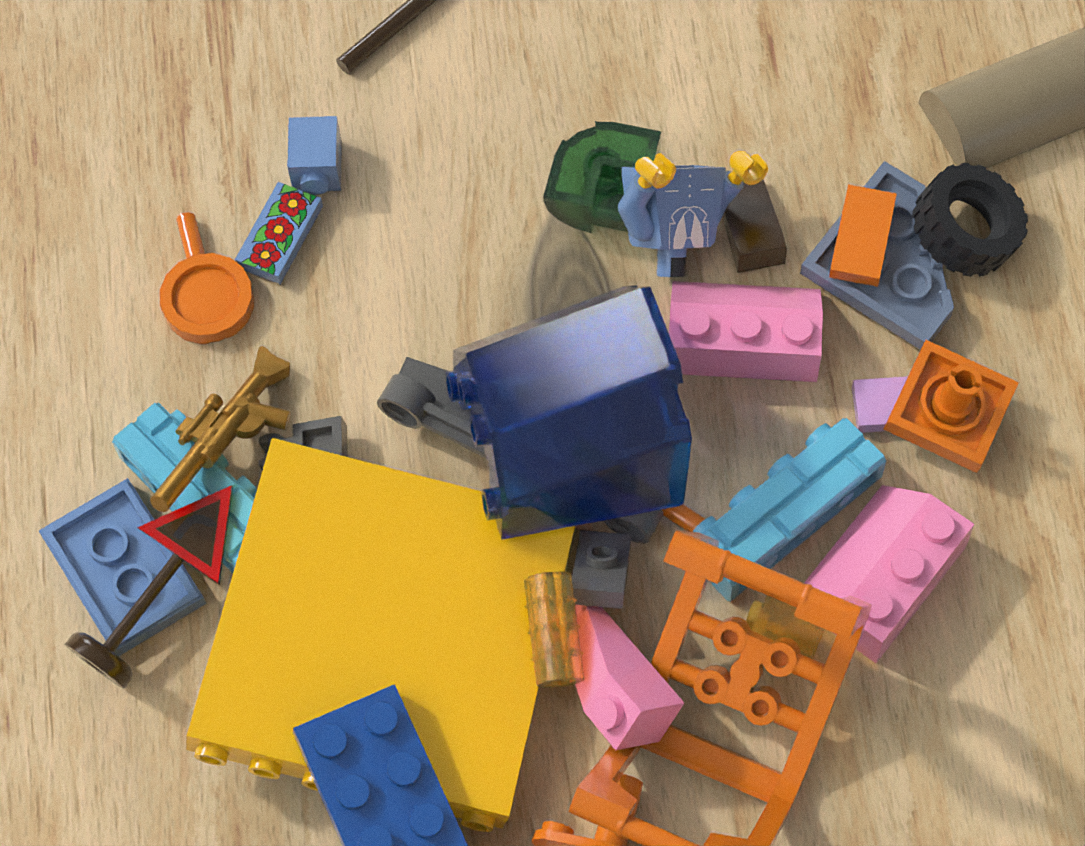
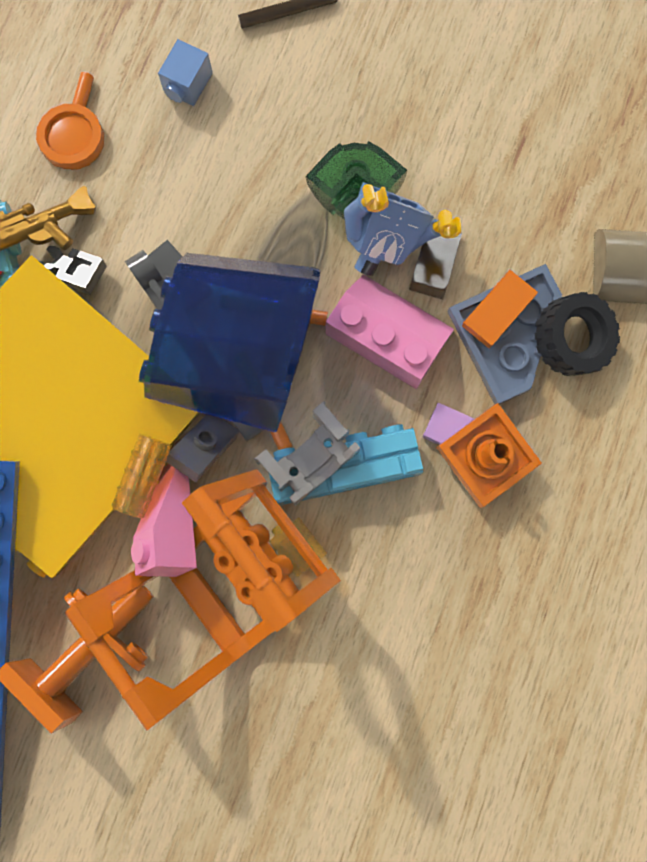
camera: 25 degrees right, 15 degrees up
tile [235,182,323,285] -> none
bright pink slope [804,485,974,663] -> none
none -> light grey piece [254,401,360,506]

